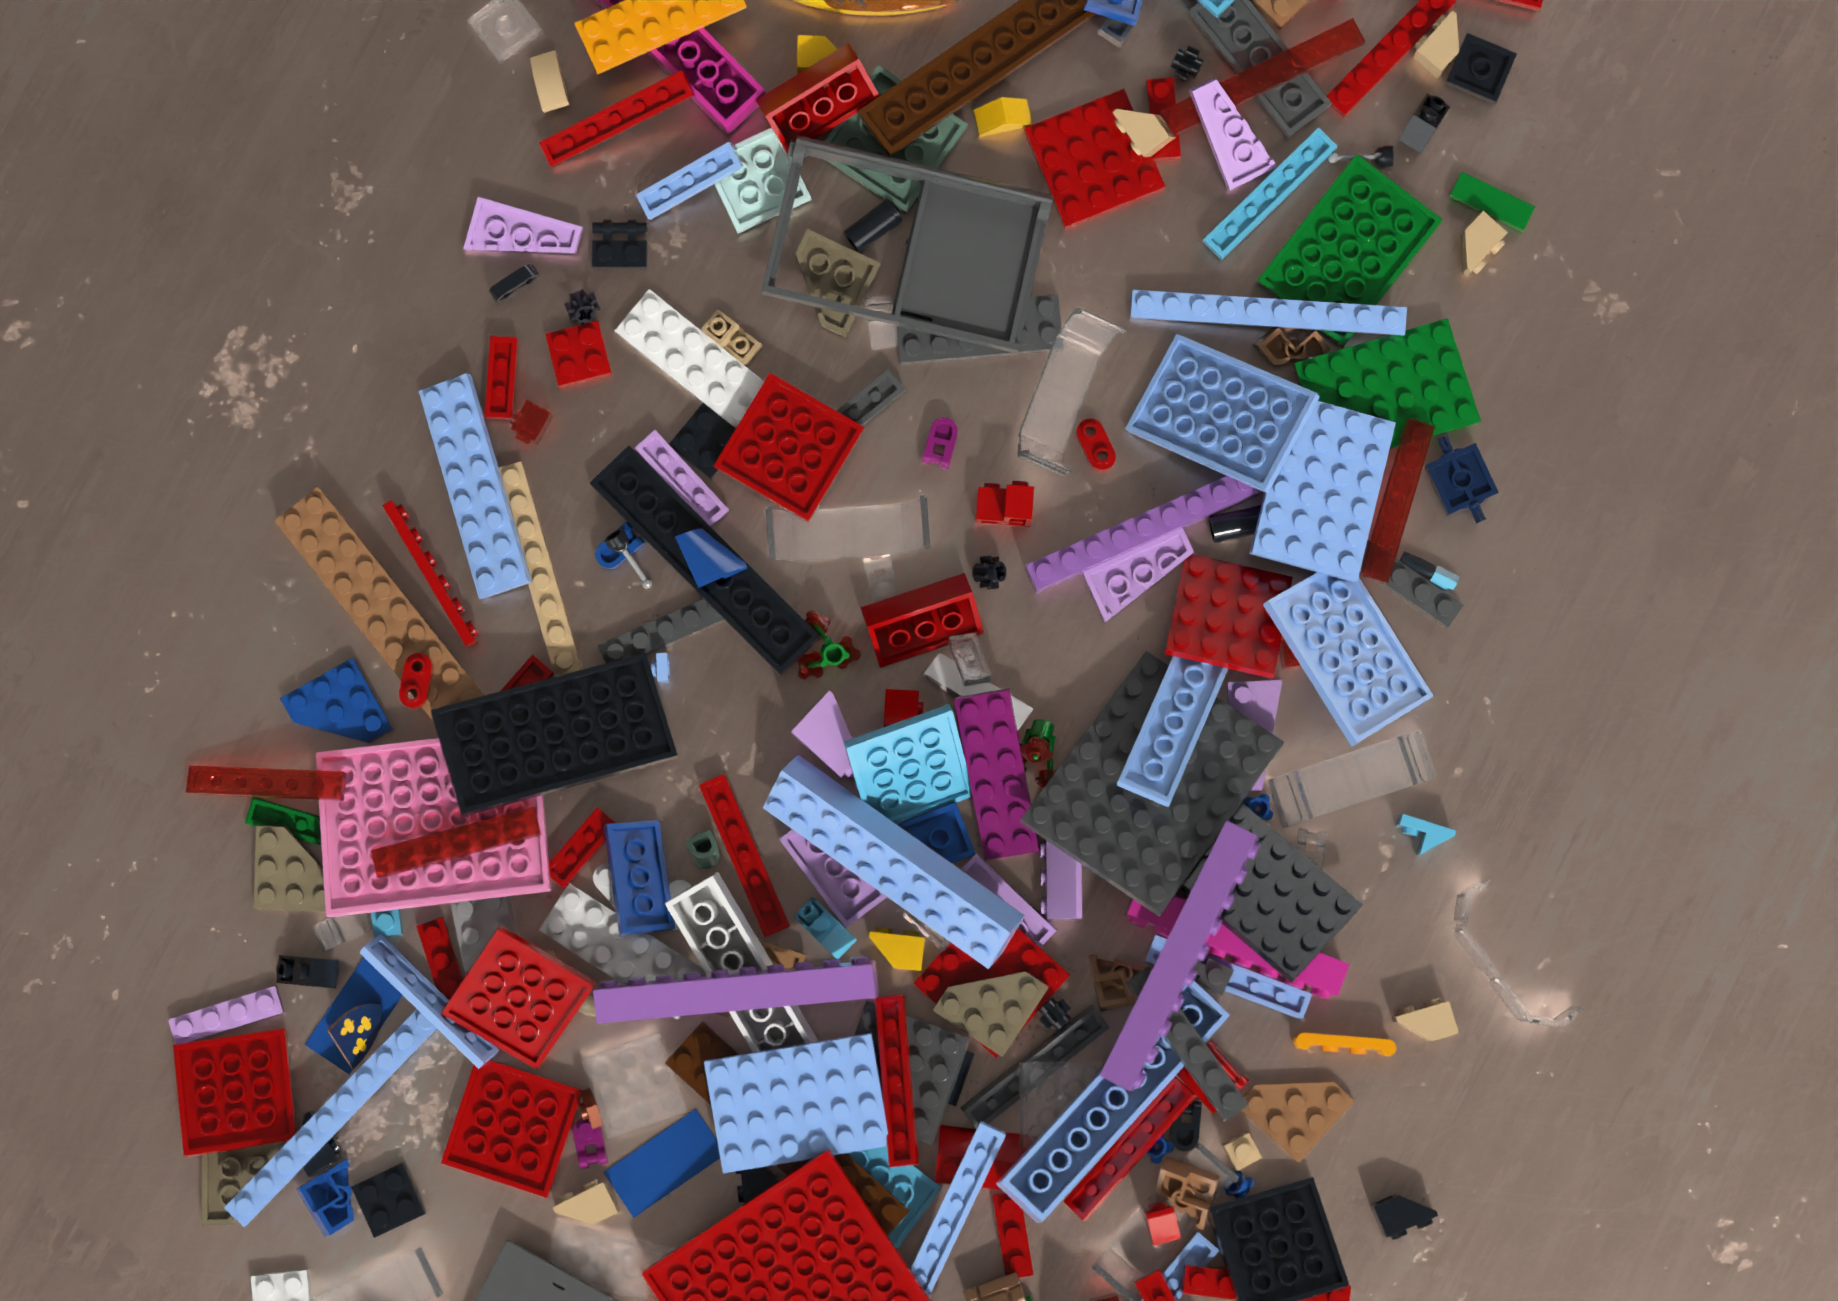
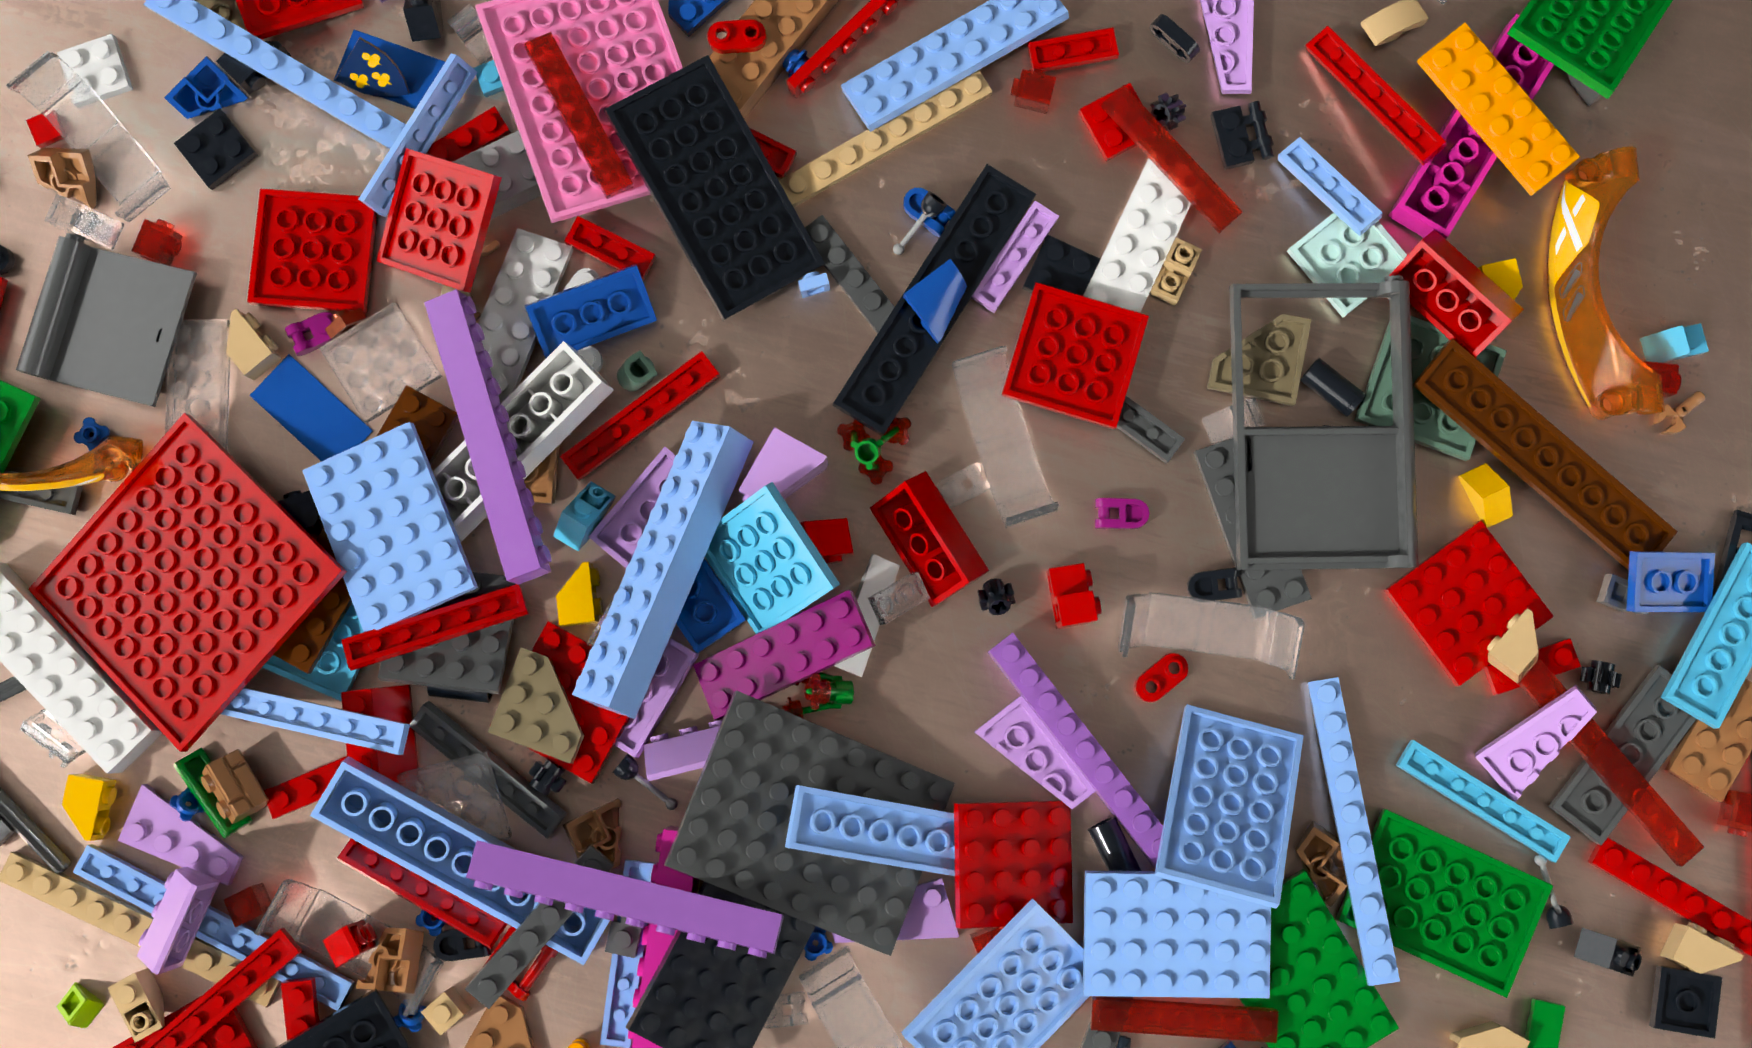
camera: 80 degrees right, 0 degrees up
none -> clear red brick [131,219,183,266]
none -> hinge [612,754,678,810]
none -> blue plate [783,49,809,78]
none -> clear red tile [1101,85,1242,234]
none -> black plate [1187,567,1242,602]

